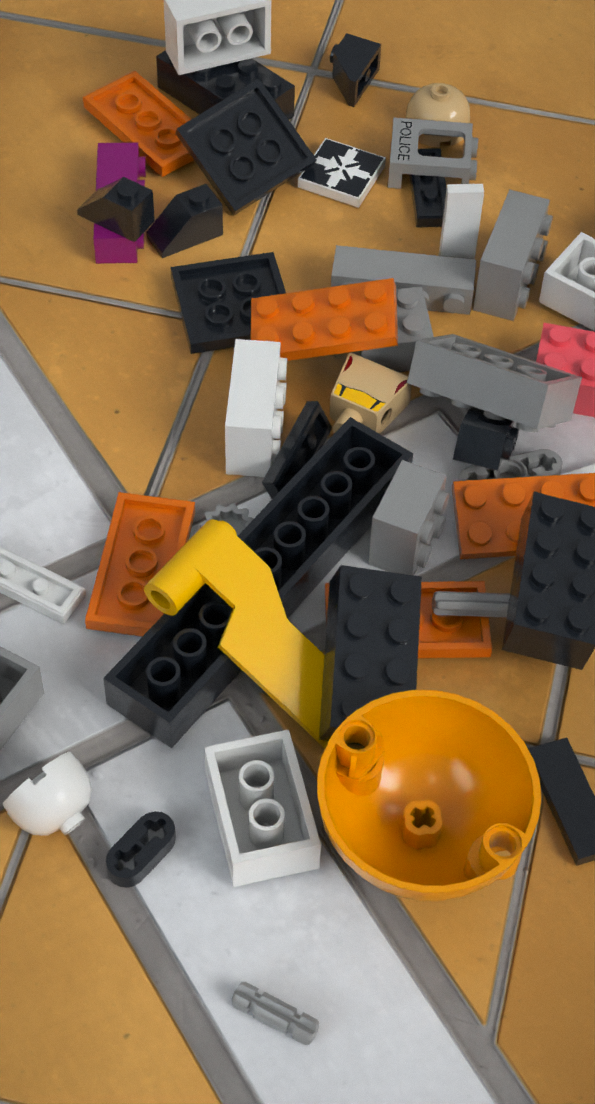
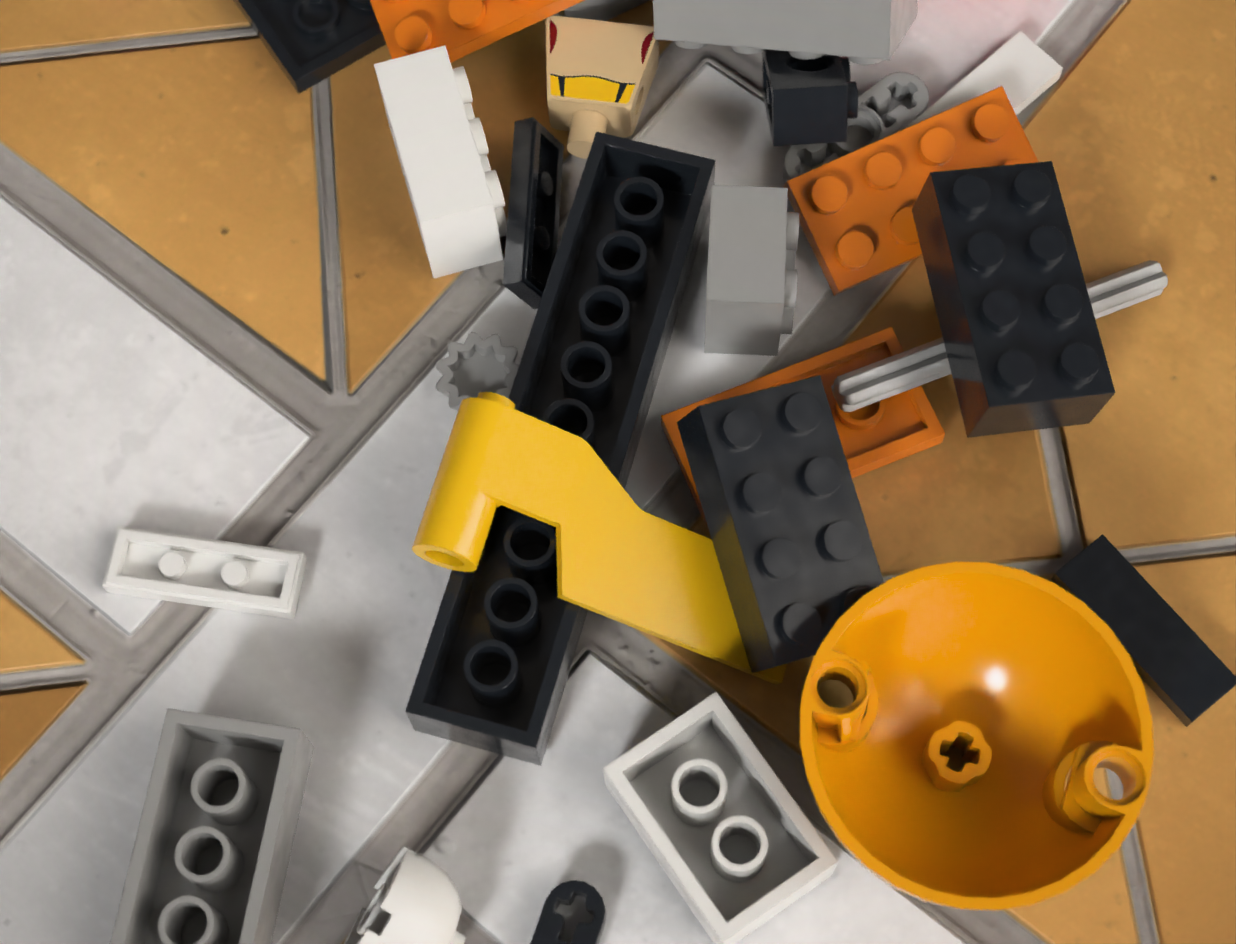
camera: 15 degrees left, 15 degrees up
orange plate [85,492,195,637] -> none

